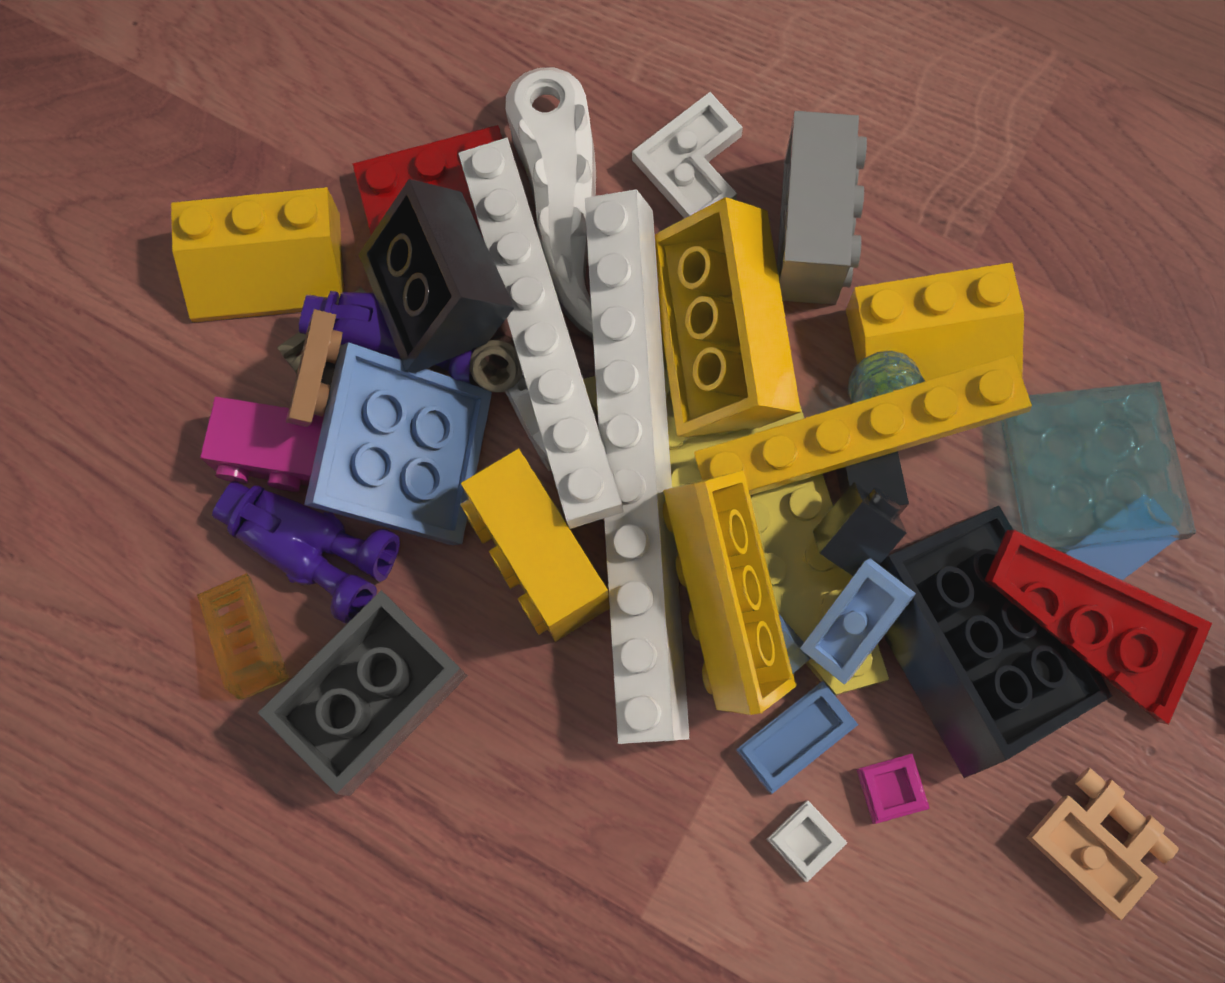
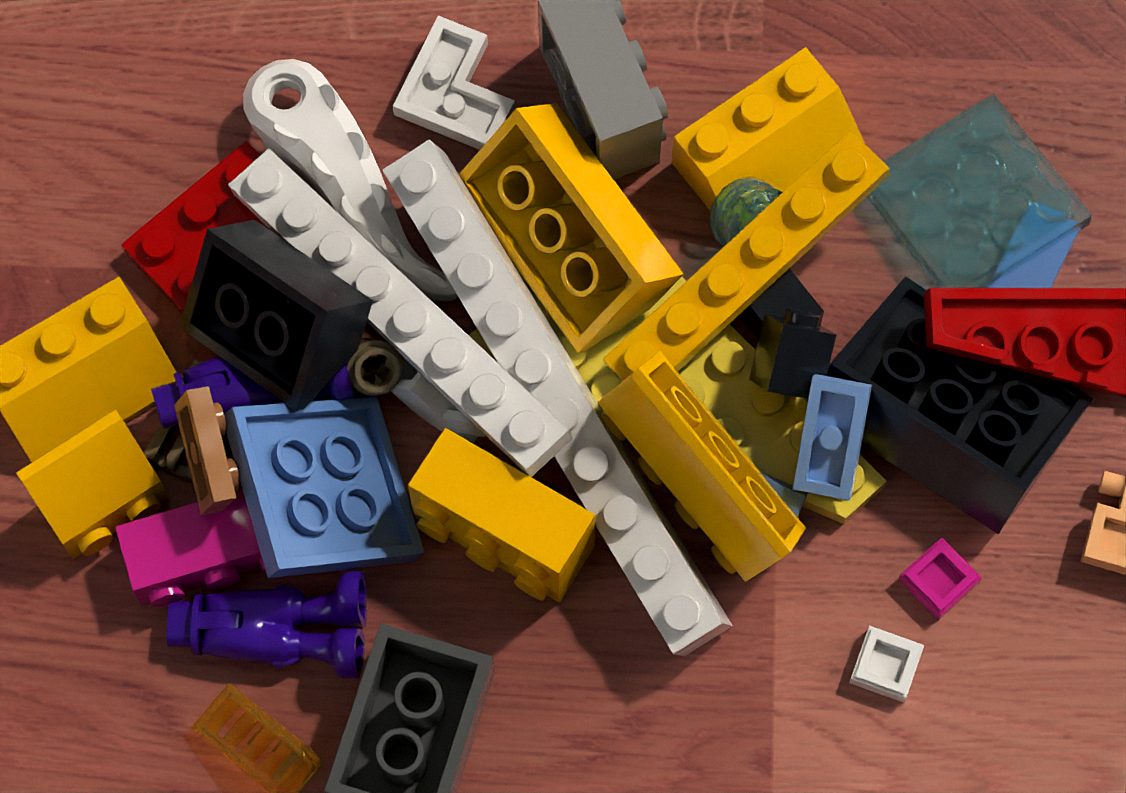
camera: 30 degrees left, 5 degrees down
medium blue tile [736,681,858,795] -> none
none -> yellow slope [16,409,169,560]

